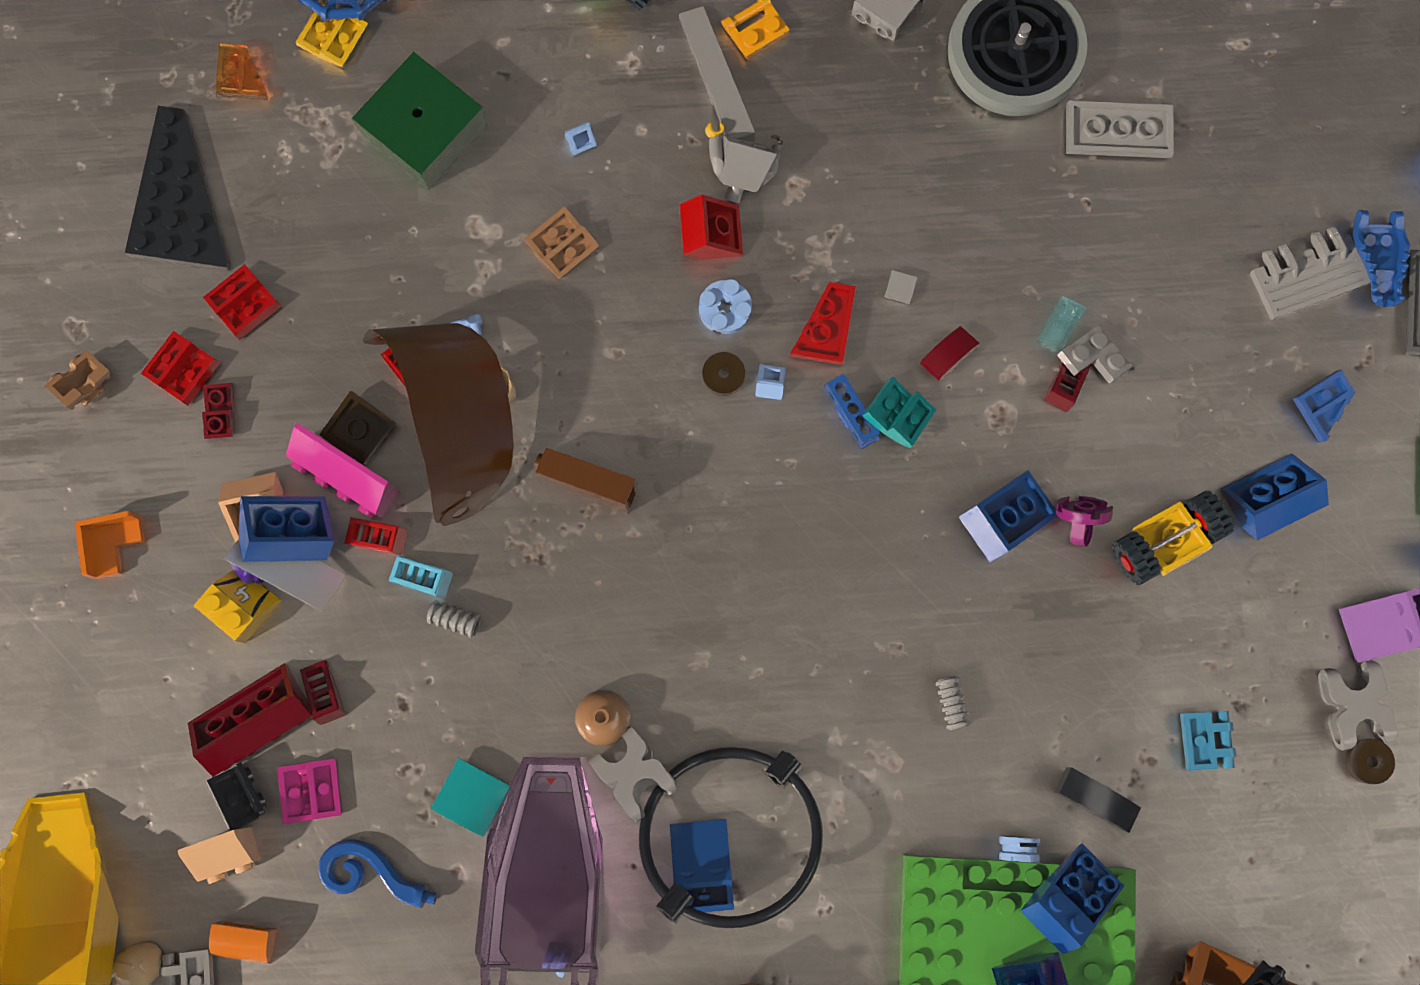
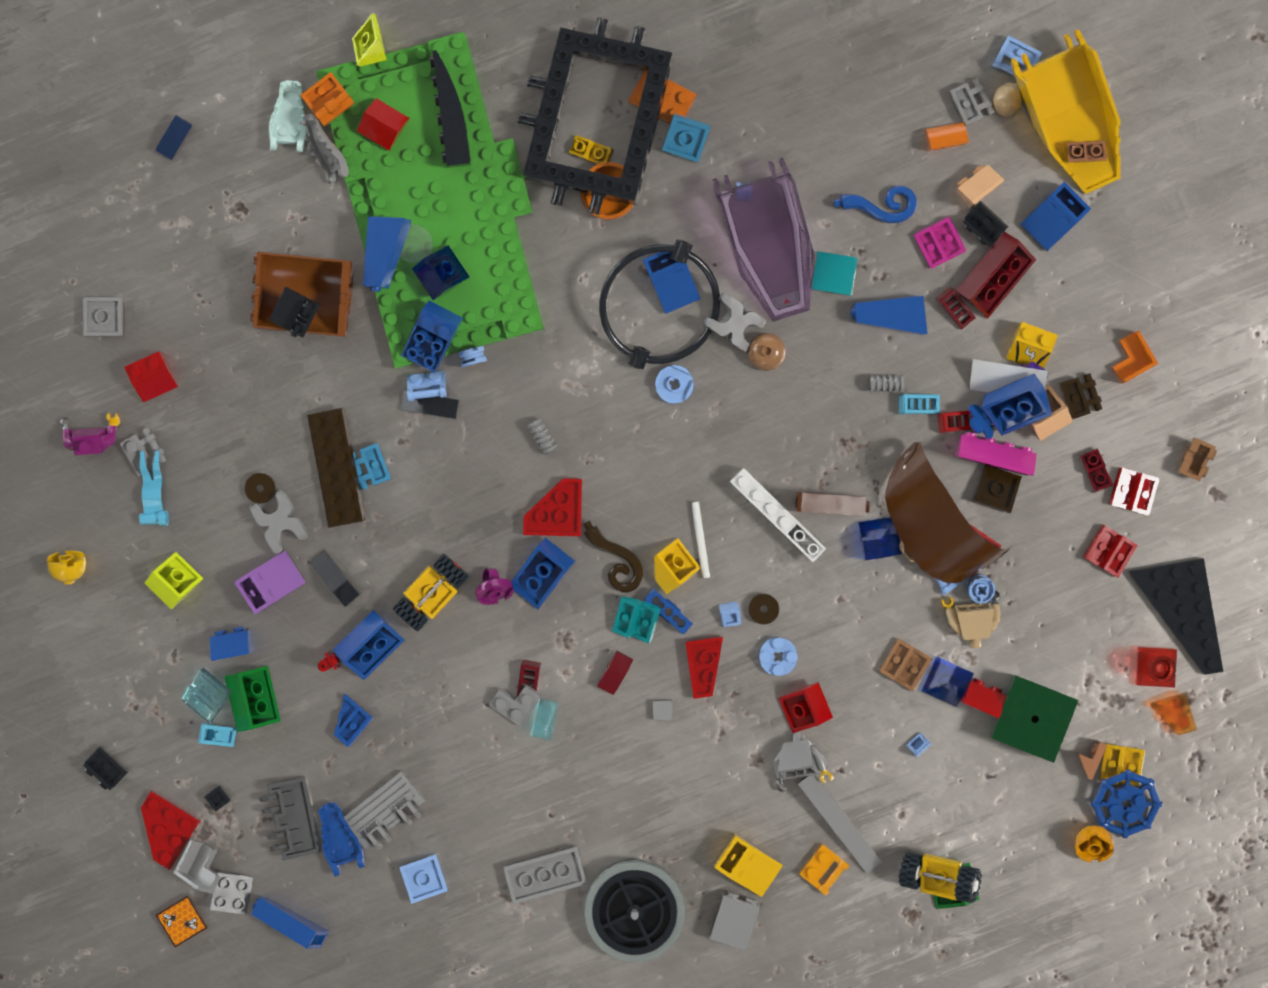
camera: 160 degrees right, 10 degrees up
none -> dark brown plate [307,408,366,528]
none -> black slope [310,550,362,607]
none -> red hinge [318,651,341,672]
none -> light blue plate [399,854,448,904]
none -> light blue plate [407,371,447,402]
none -> red plate [523,478,582,536]
none -> dark brown plant [583,520,643,593]
none -> yellow slope [654,538,701,595]
none -> light blue plate [655,365,694,404]
none -> white piece [691,502,710,578]
none -> yellow slope [714,833,783,897]
none -> white slope [729,468,826,562]
none -> blue slope [850,296,928,335]
none -> clear blue slope [858,517,902,561]
none -> clear blue slope [921,657,974,707]
none -> tan torso [942,590,1001,648]
none -> red slope [960,678,1006,718]
none -> light blue wheel [965,573,995,604]
none -> blue plate [968,404,994,439]
none -> blue slope [1020,181,1091,251]
none -> dark brown plate [1059,373,1103,420]
none -> nougat slope [1067,141,1107,163]
none -> nougat slope [1076,740,1107,780]
none -> clear red plant [1135,647,1177,688]

